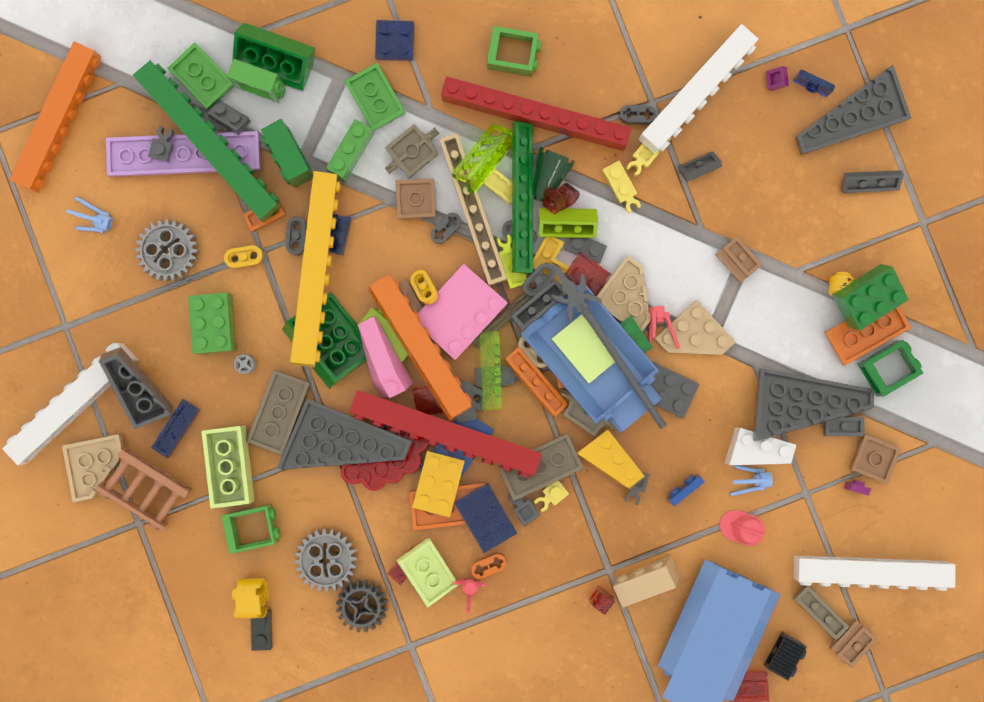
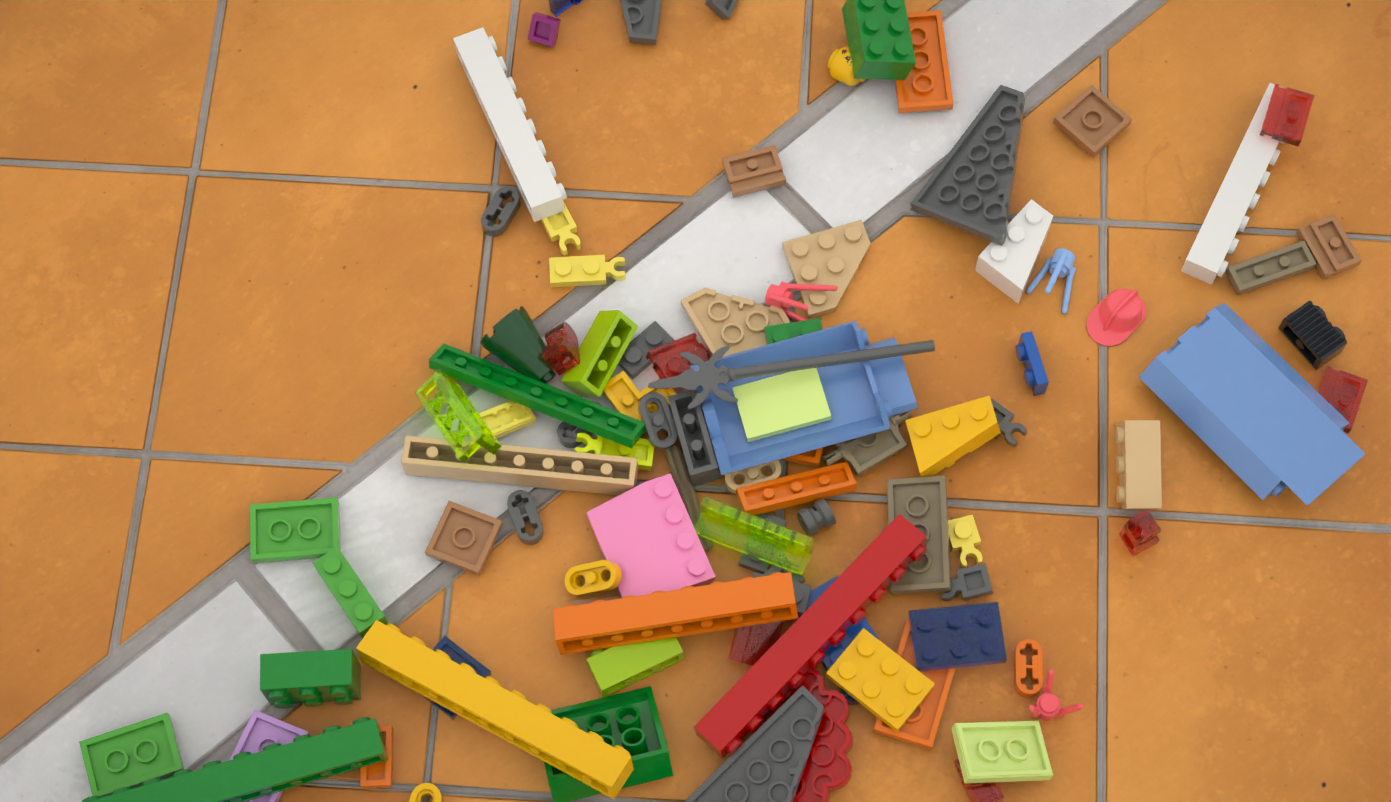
camera: 65 degrees left, 20 degrees down
dark grey plate [207,100,250,135] -> none
bright green window [227,59,286,103] -> none
green slope [232,23,315,91] -> none
dark grey plate [286,217,307,256] -> none
bright pink wedge [358,316,414,399] -> none
clear blue plate [375,20,415,61] -> none
dark tan plate [385,124,439,178] -> none
red brick [441,76,632,151] -> none
bright green window [487,26,541,77] -> none
dark grey plate [650,361,699,418] -> none
dark grey plate [678,151,722,182] -> none
dark grey plate [823,417,864,436] -> none
magenta plate [844,479,871,496] -> none
green window [857,340,923,397] -> none
none -> dark grey wheel [796,498,836,537]
none -> clear red plate [1259,84,1314,147]

